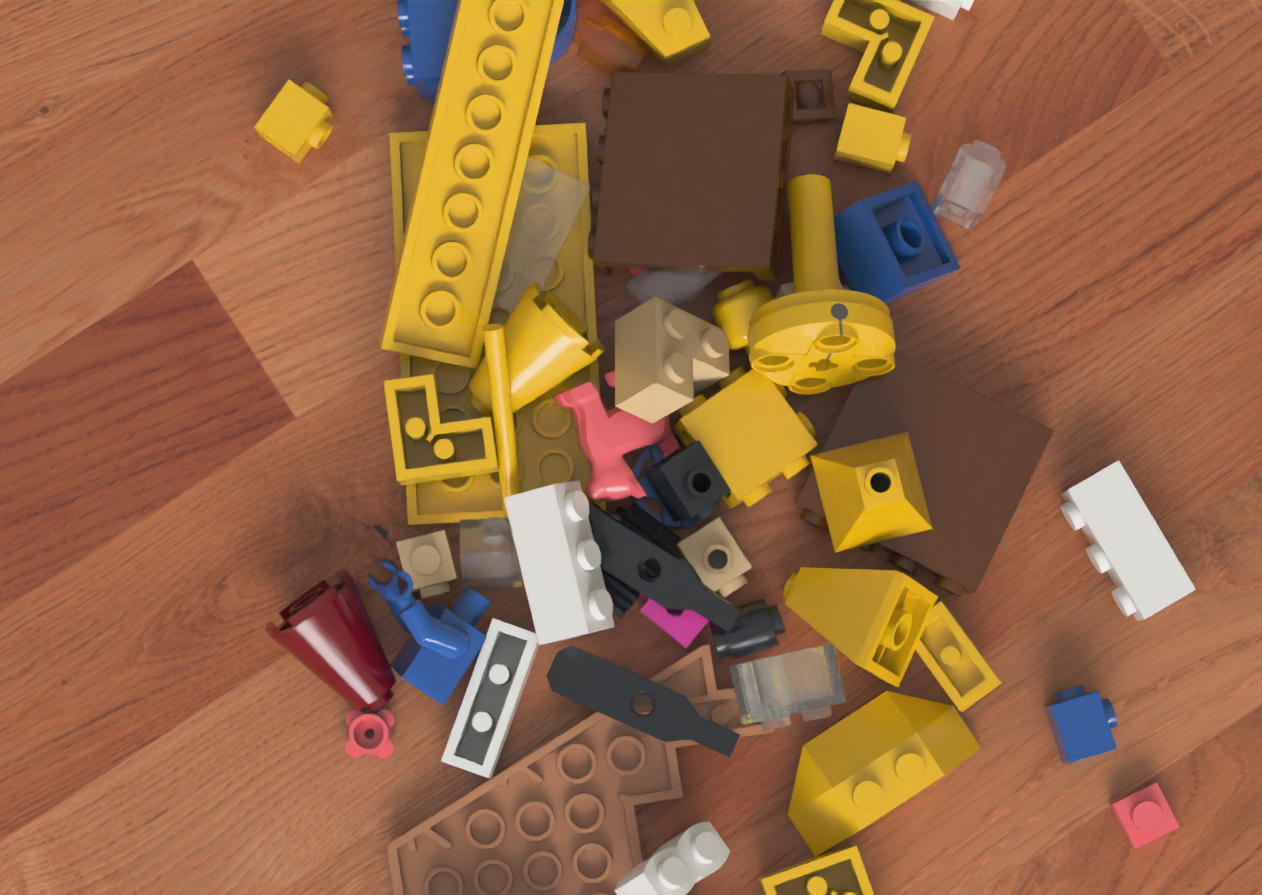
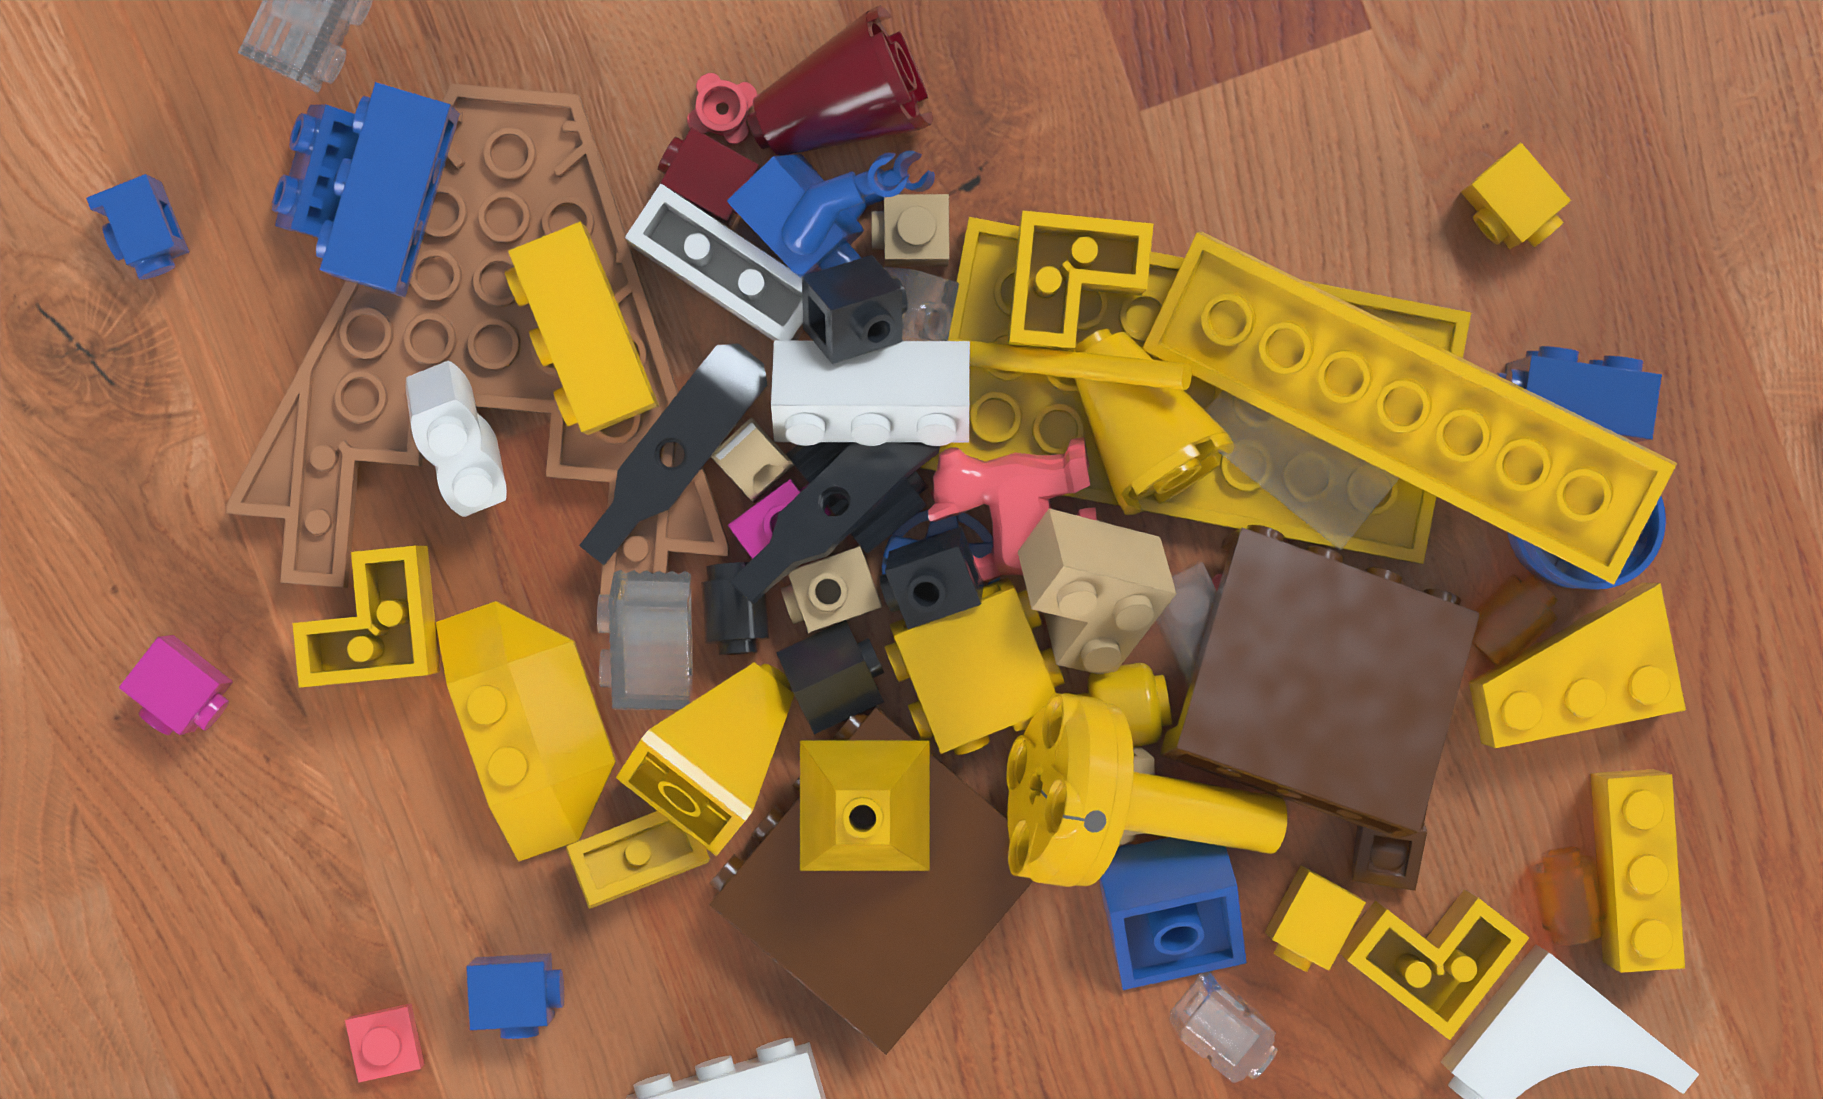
camera: 105 degrees right, 5 degrees up
none -> yellow brick [505,221,659,435]
none -> dark red brick [657,127,760,228]
none -> tan leg [711,417,795,503]
none -> black brick [776,620,885,735]
none -> black brick [802,255,908,364]

